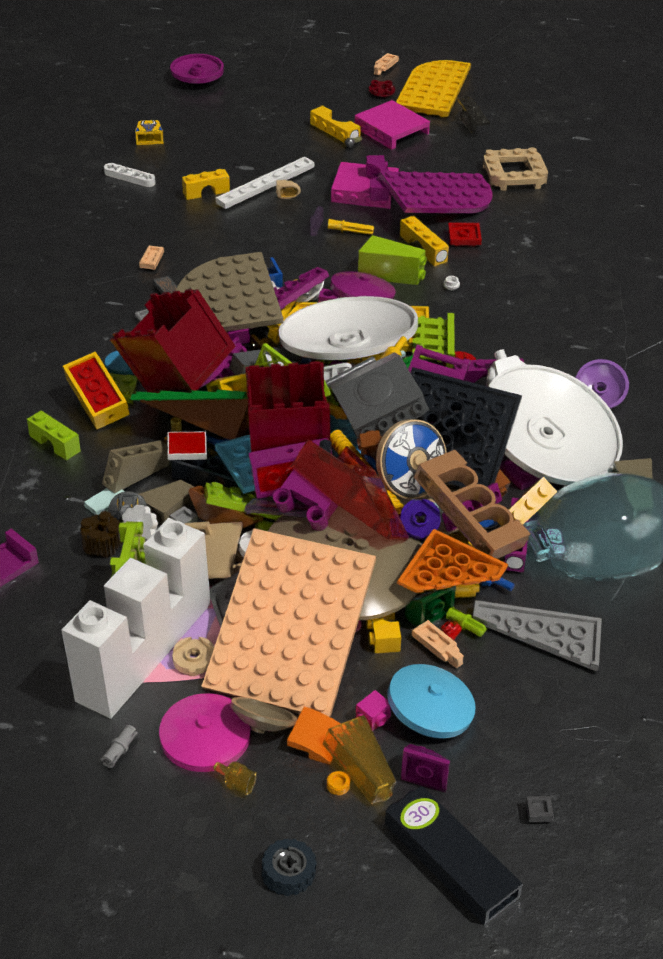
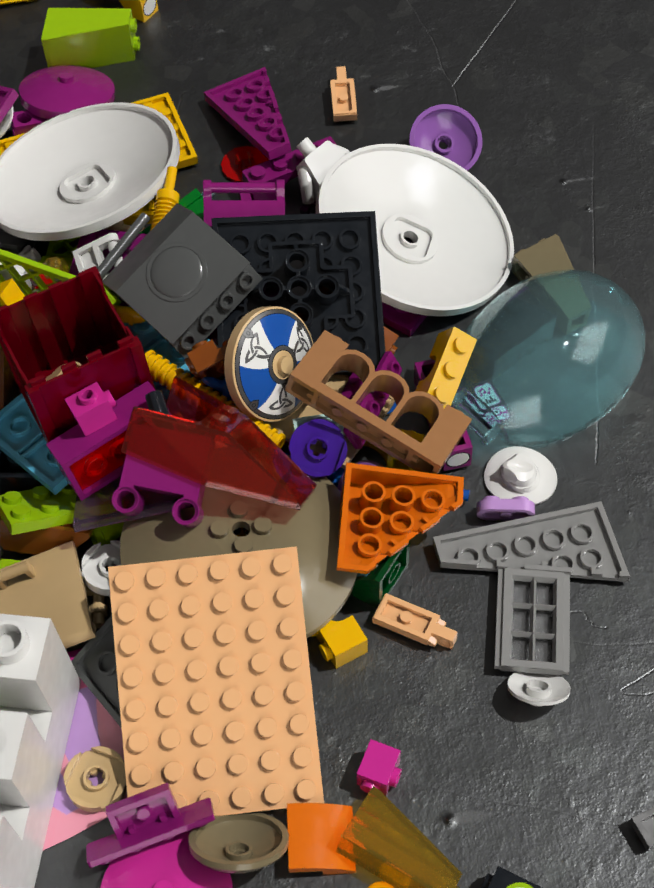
camera: 20 degrees left, 15 degrees up
medium azure dish [387,664,476,738] -> none
magenta slope [401,744,450,793] -> none
lime fence [412,313,455,368] -> none
red plate [441,620,462,640] -> none
white plate [443,276,460,290] -> none
lime axle [446,607,487,636] -> none
none -> dark pink brick [65,382,117,437]
none -> magenta bracket [86,782,215,868]
none -> magenta wing [203,67,292,160]
none -> light nougat hinge [330,66,357,122]
none -> lavender plate [477,496,535,521]
none -> white hat [484,446,557,505]
none -> light grey piece [494,568,570,676]
none -> white dish [507,672,571,707]

